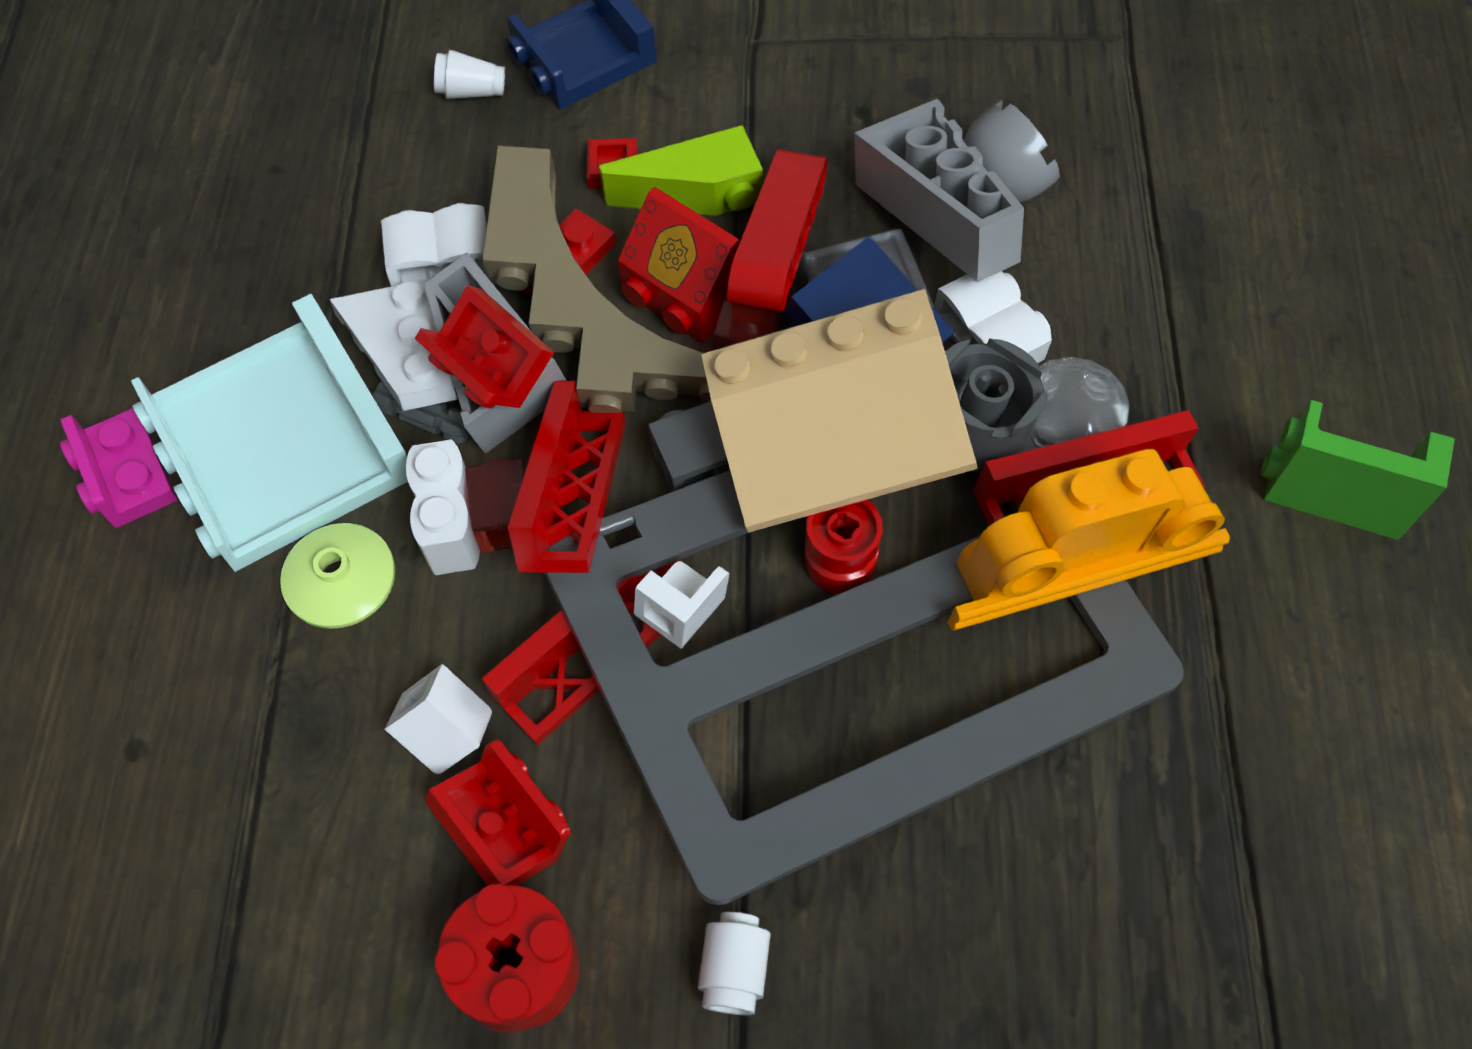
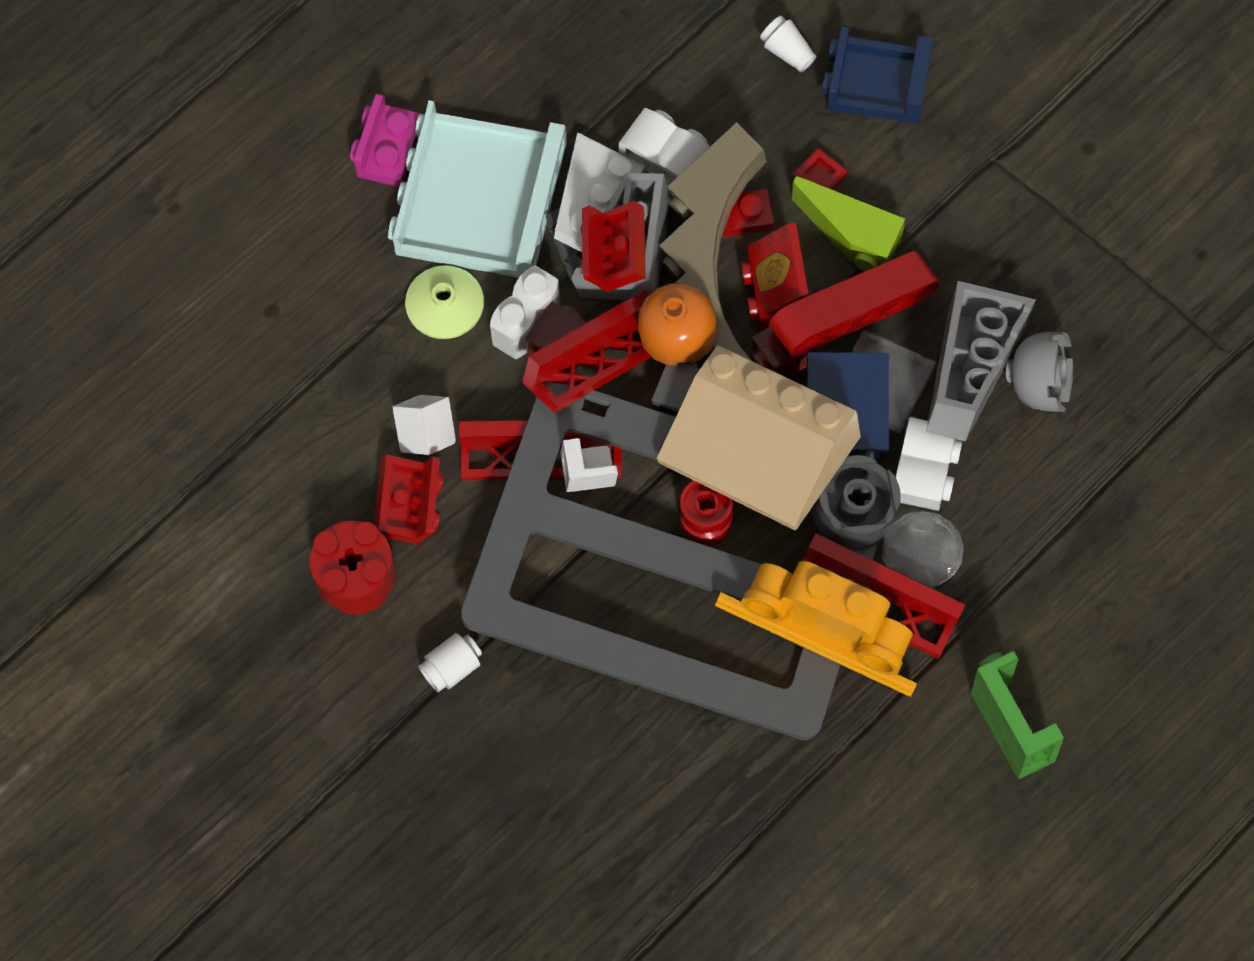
camera: 45 degrees right, 5 degrees up
none -> orange cylinder [638,283,718,366]

